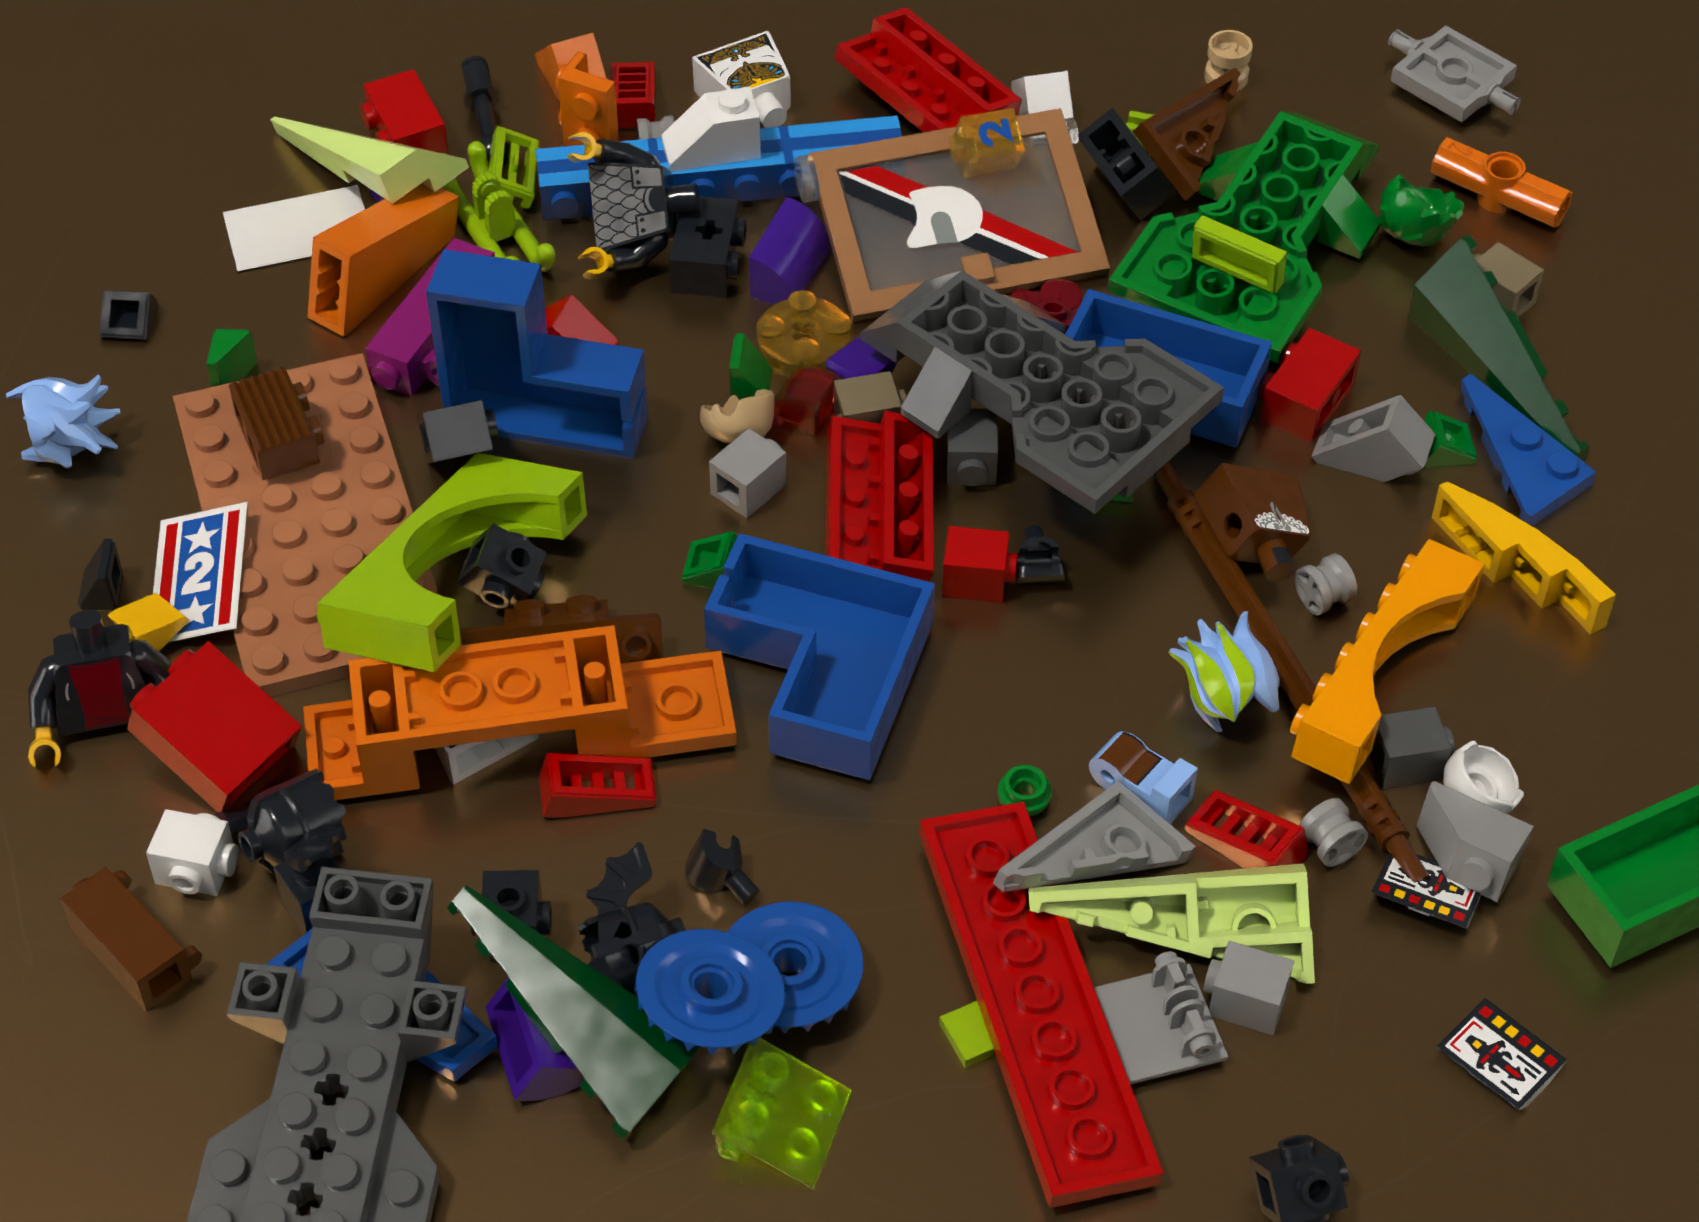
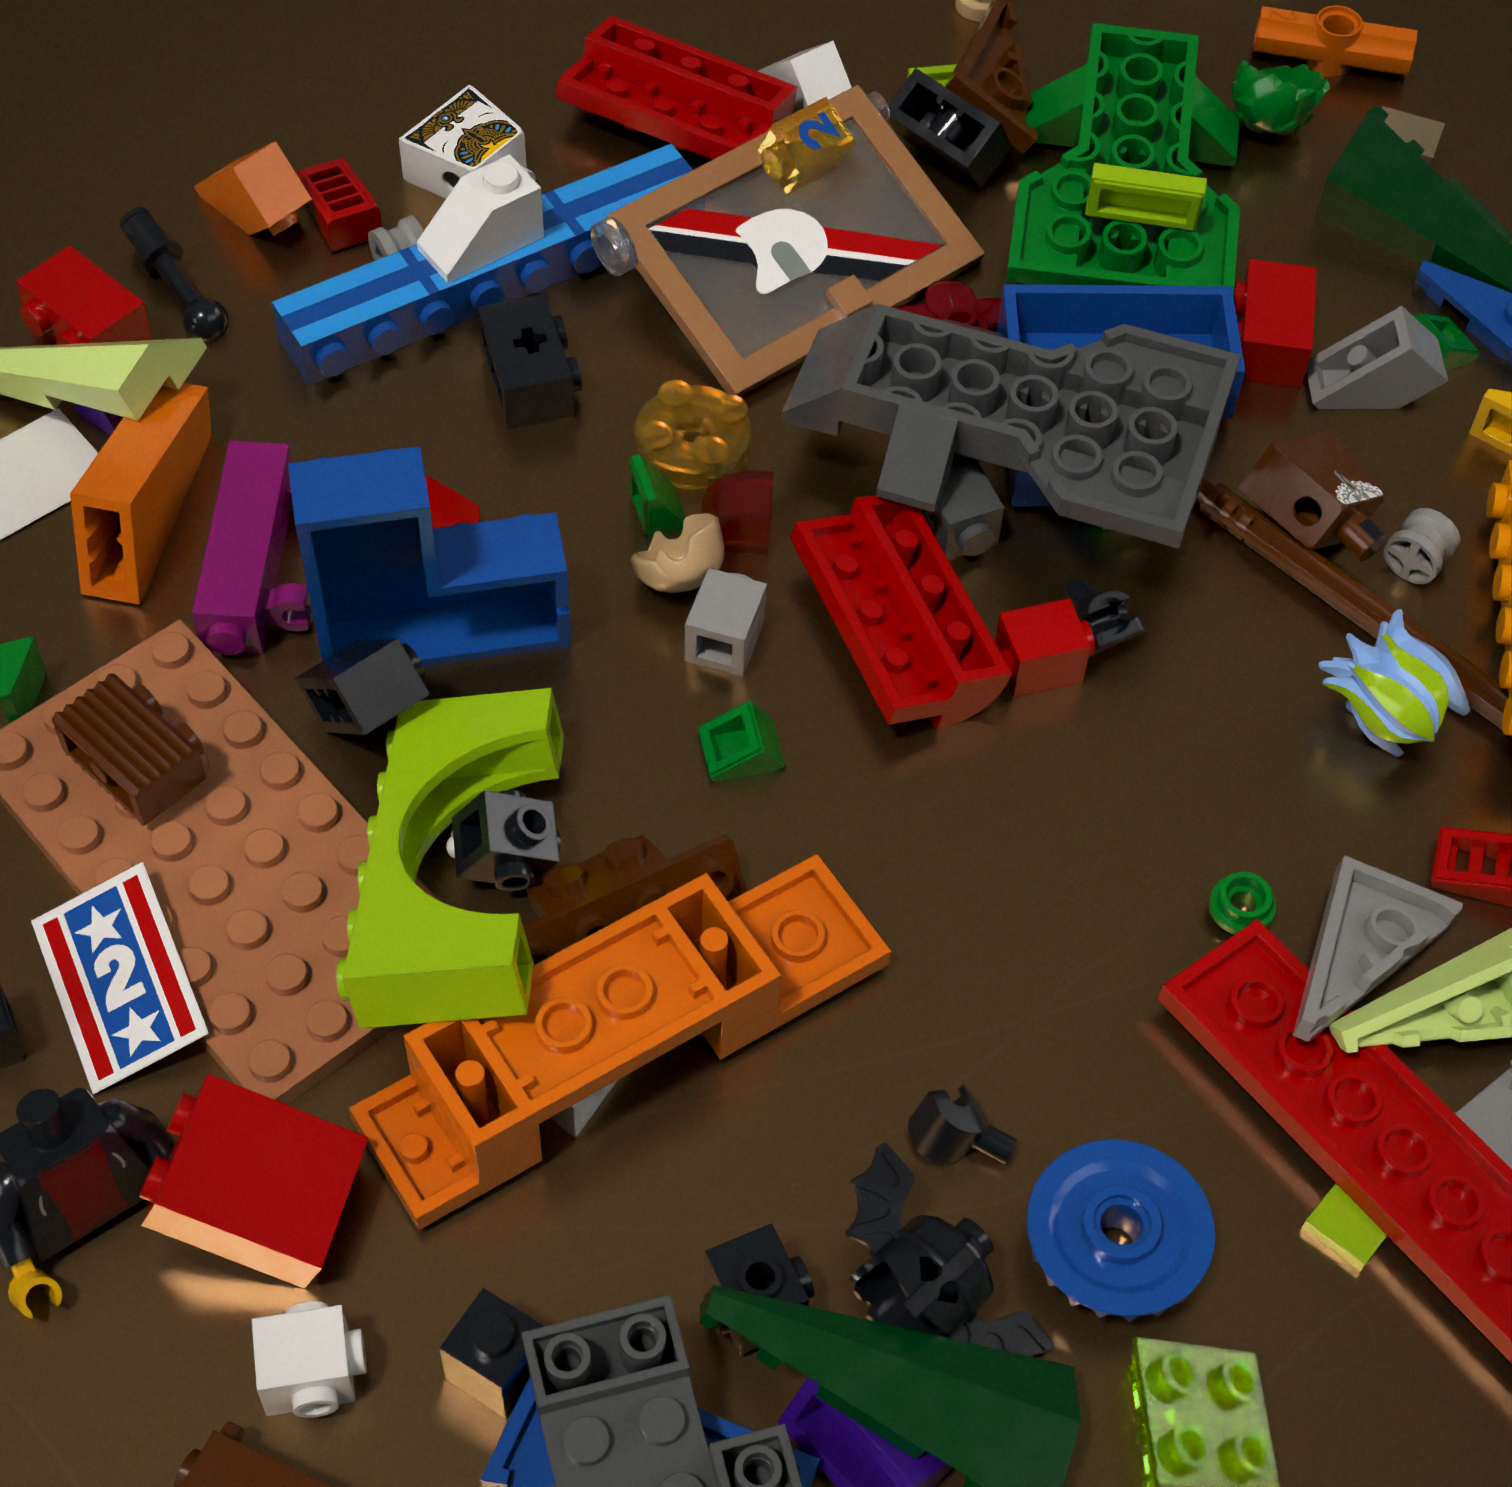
camera: 25 degrees left, 5 degrees up
yellow slope [107,593,189,651] -> none
black helmet [214,769,347,876] -> none
lime piece [441,141,556,273] -> none
lime tile [488,126,539,209] -> none
red slope [539,753,657,818] -> none
orange bracket [555,51,619,146] -> none
torso [567,132,701,280] -> none
blue gear [634,929,785,1055] -> none
blue piece [704,533,935,780] -> none
dark purple brick [749,197,830,310] -> none
dark purple slope [825,336,897,379] -> none
dark tan brick [834,371,906,423] -> none
light blue leg [1088,731,1198,824] -> none

